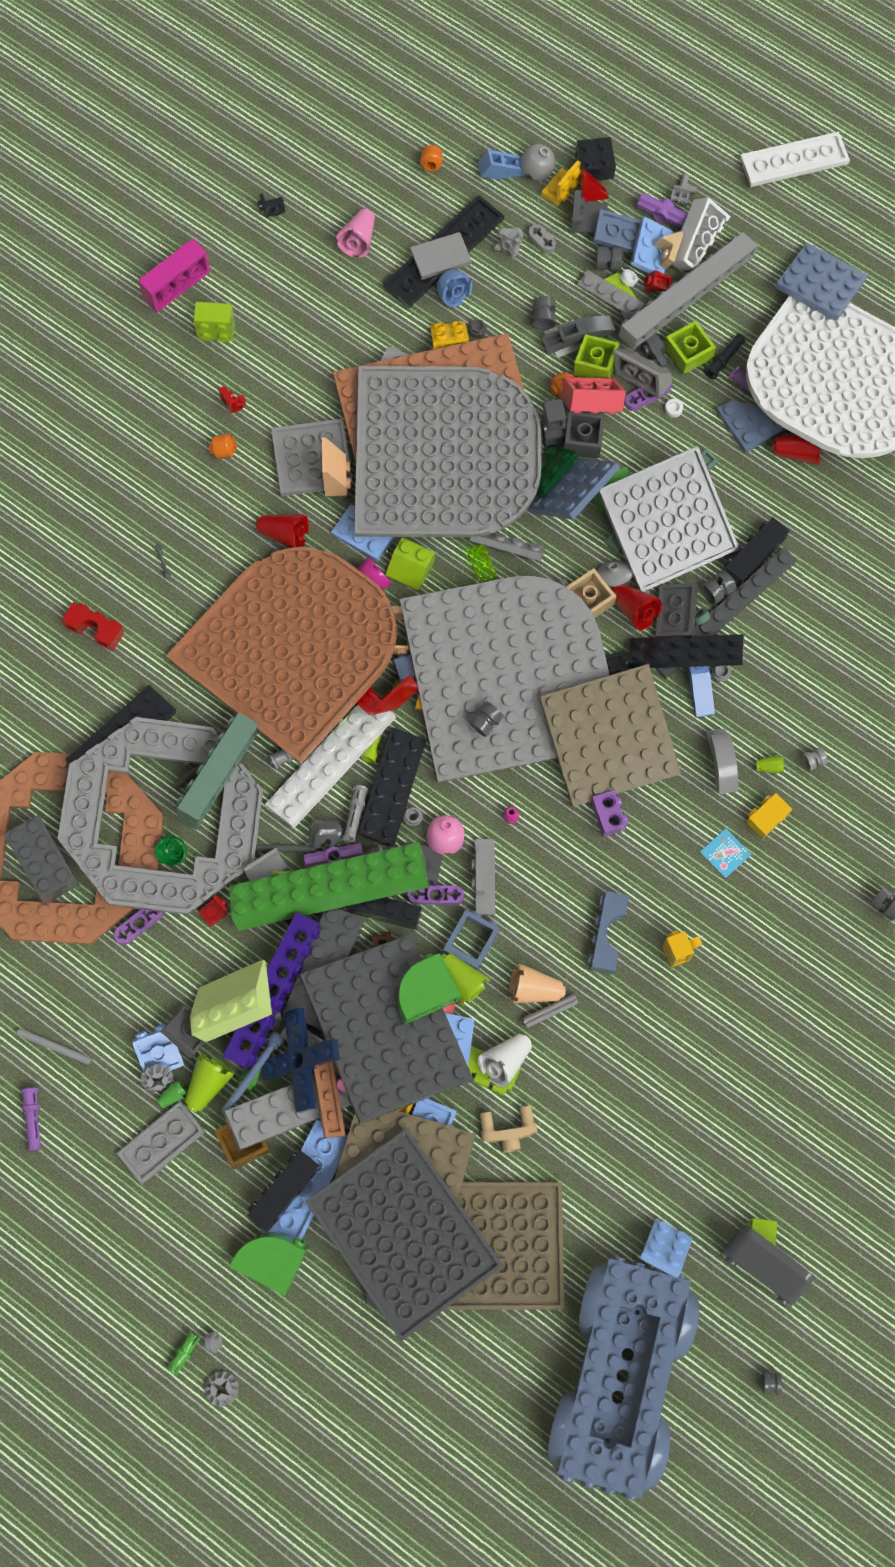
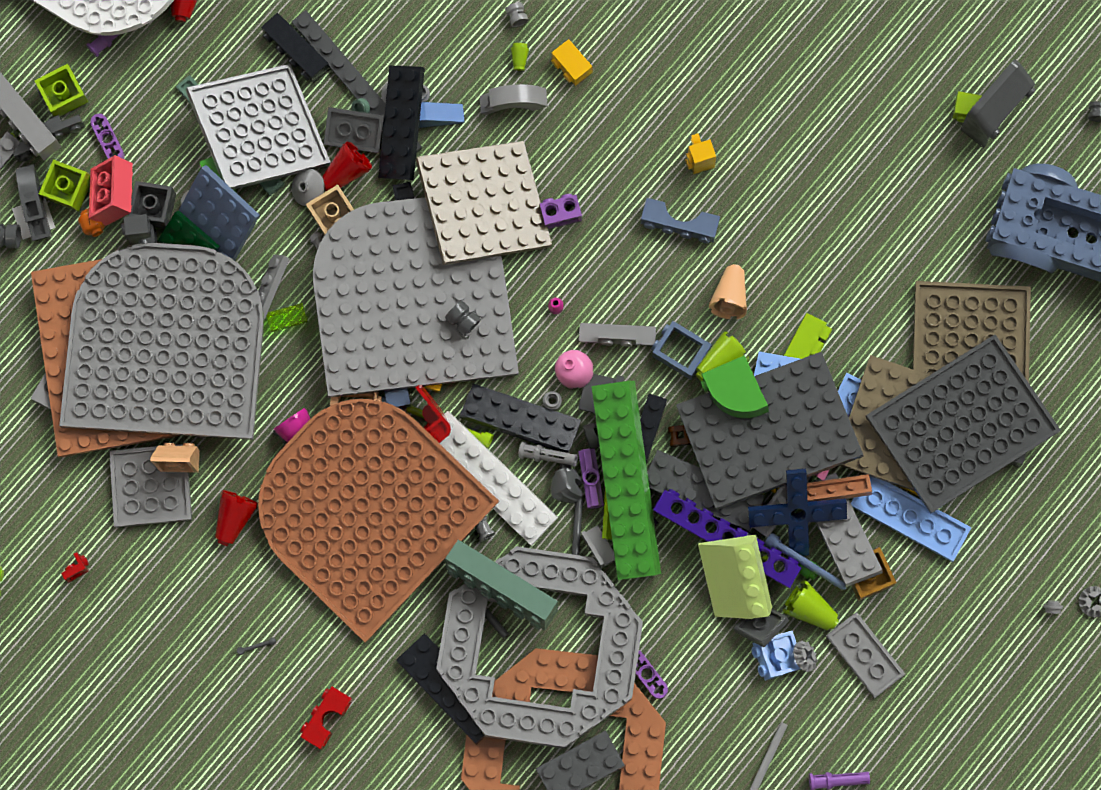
camera: 80 degrees left, 5 degrees up
green hair [154,835,188,866] -> none
bright green cone [157,1080,187,1108] -> none
bright green pin [166,1331,201,1375] -> none
red bracket [198,894,229,927] -> none
orange head [209,433,237,459] -> none
bright green brick [230,1232,310,1296] -> none
black brick [247,1150,321,1233] -> none
light blue plate [331,504,395,562] -> none
lime slope [385,537,435,592] -> none
medium lavender beam [407,885,464,905] -> none
yellow bracket [430,321,469,350] -> none
dark grey plate [469,319,487,337] -> none
white cone [478,1034,532,1087] -> none
tan connector [480,1106,538,1152] -> none
light grey axle [522,994,578,1028] -> none
light grey slope [614,349,672,398] -> none
light blue plate [640,1219,693,1279] -> none
white tile [665,399,683,418] -> none
medium azure sticker [700,829,752,878] -> none
dark grey wheel [701,570,736,605] -> none
black pin [703,333,746,380] -> none
sand blue plate [716,400,788,453] -> none

